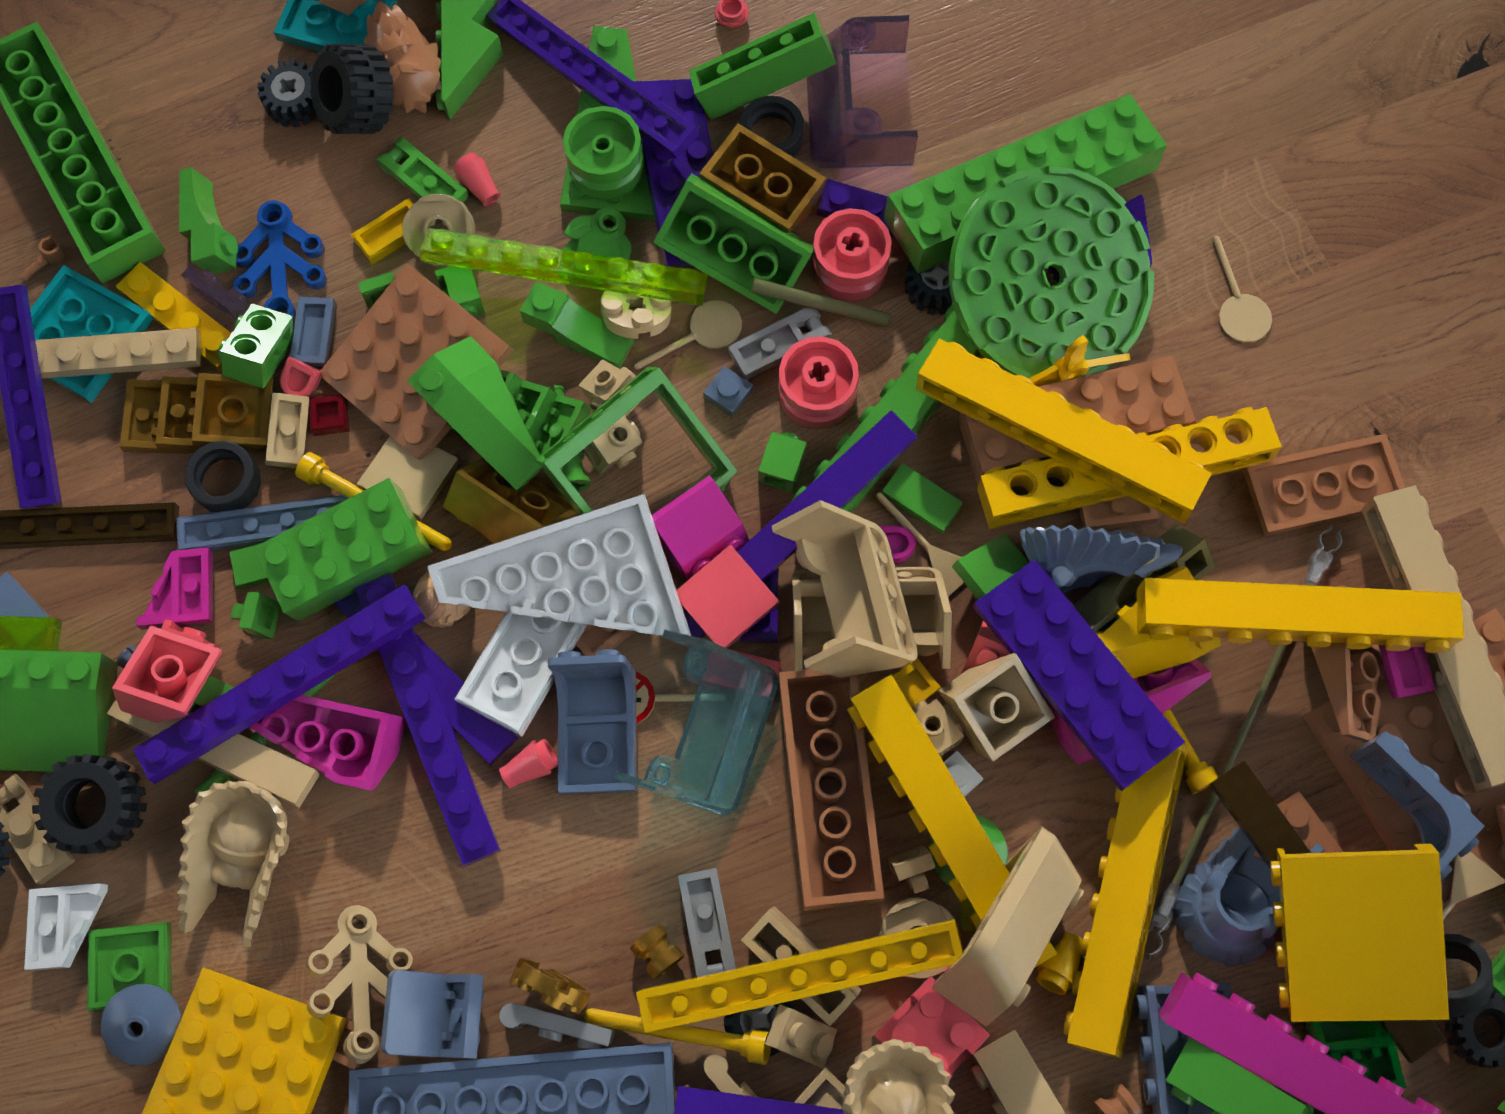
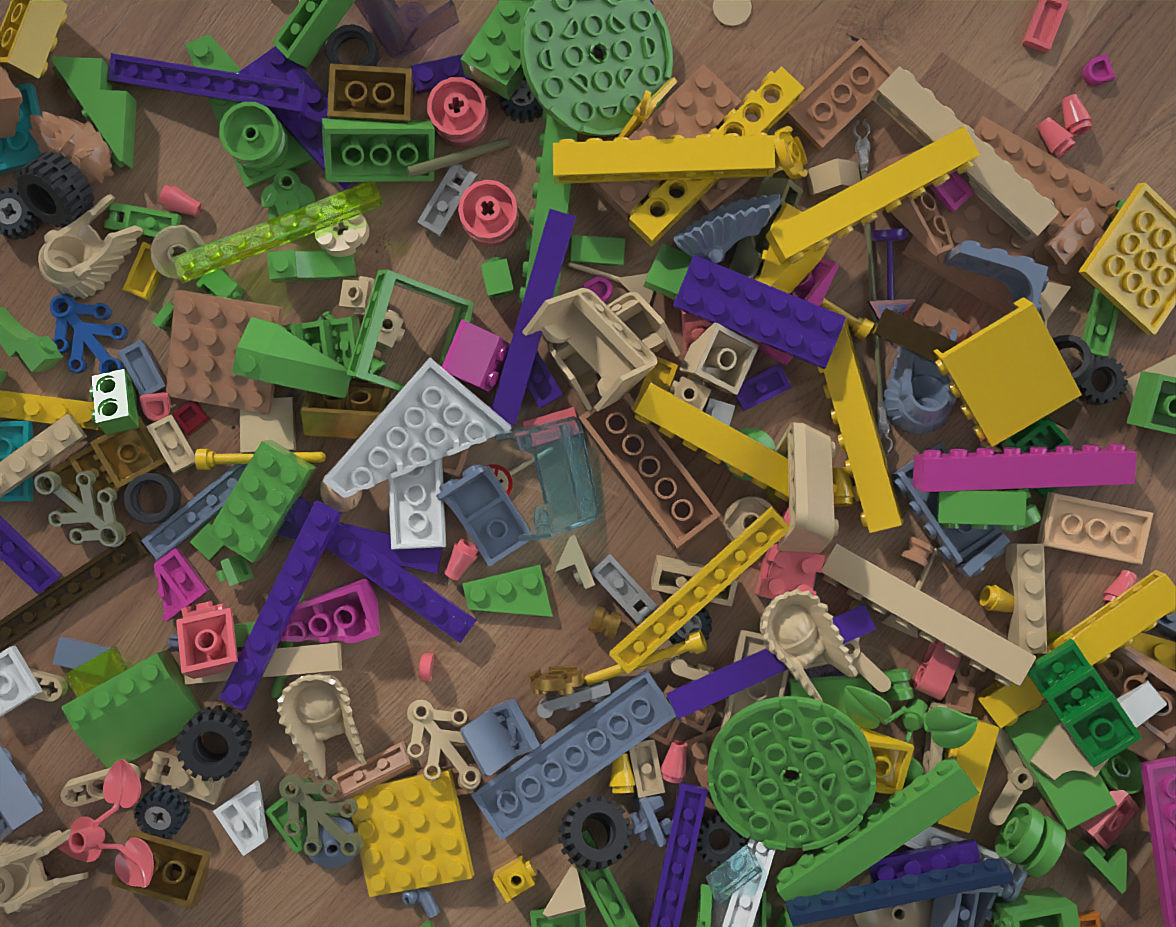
camera: 30 degrees left, 15 degrees up
clear purple plate [181,264,249,321] -> none
tan piece [634,300,742,370] -> none
coral tile [676,544,780,652] -> none
sand blue plate [703,366,753,418] -> none
tan plate [765,1004,837,1069] -> none
tan tile [886,845,936,894] -> none
none -> olive plant [34,470,126,547]
none -> tan piece [38,194,143,299]
none -> olive plant [279,774,365,857]
none -> nougat tile [331,741,414,801]
none -> coral tile [419,653,435,682]
none -> bright green wing [462,564,553,617]
none -> tan slope [555,534,595,589]
none -> dark purple plate [734,364,792,412]
none -> yellow tile [773,126,808,181]
none -> tan slope [806,158,861,197]
none -> dark purple piece [867,229,915,345]

